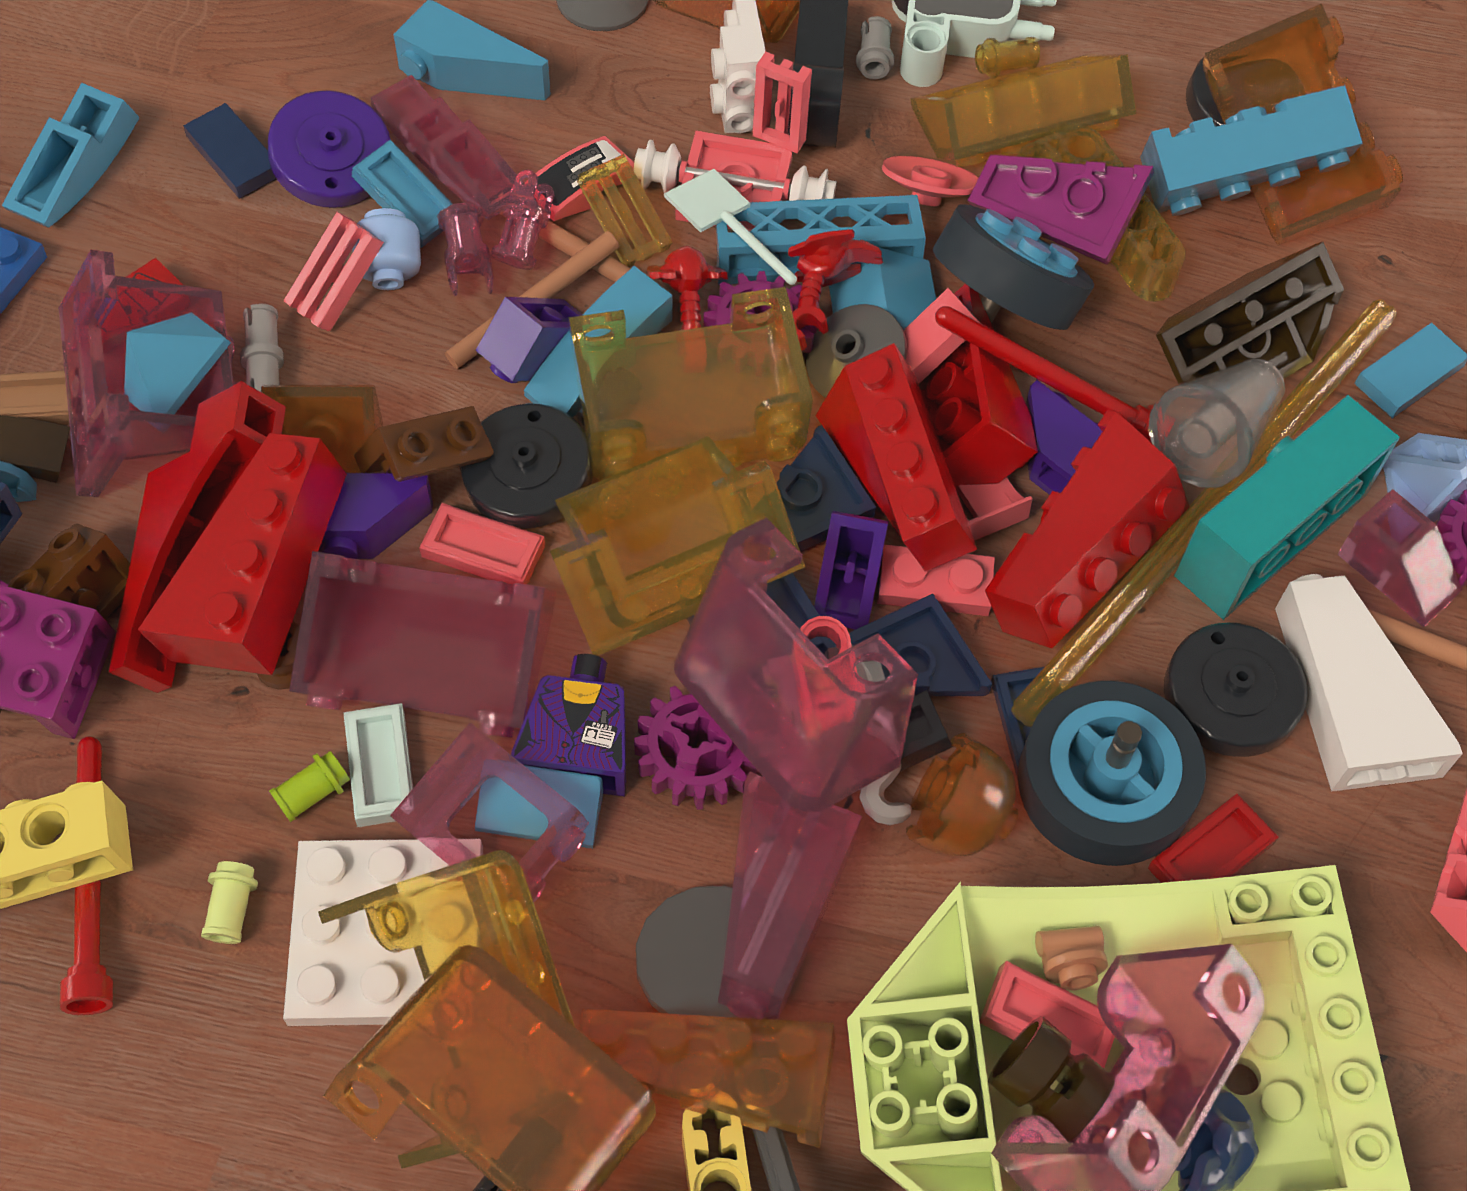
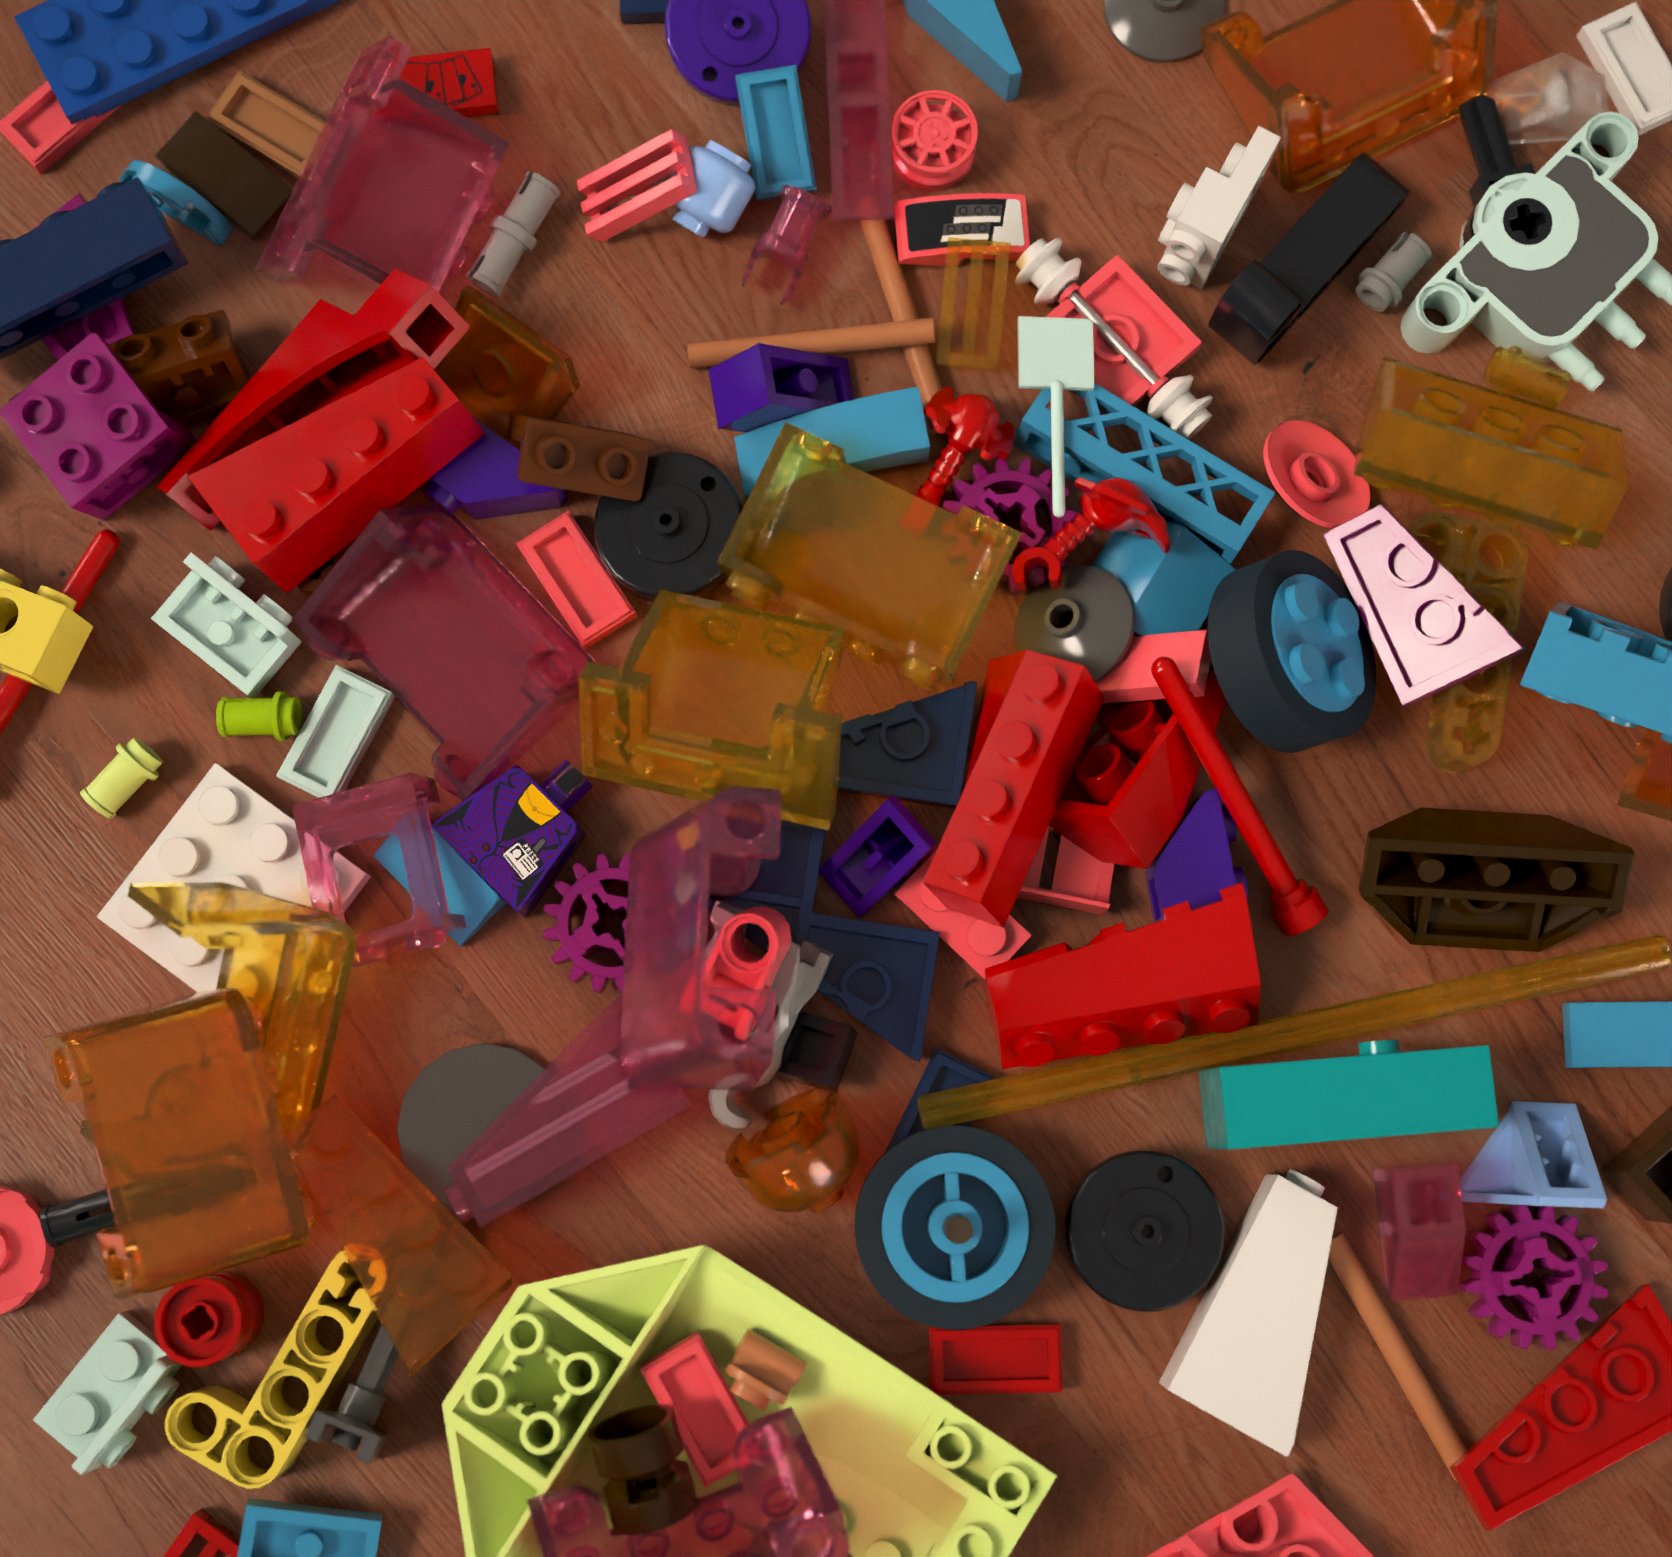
camera: 40 degrees right, 20 degrees up
dark azure slope [124,312,231,428] -> none
clear pink piece [490,170,554,270] -> none
coral tile [753,51,812,154] -> none
clear cone [1148,359,1285,487] -> none
none -> light aqua bracket [151,552,302,698]
none -> coral wheel [891,90,978,191]

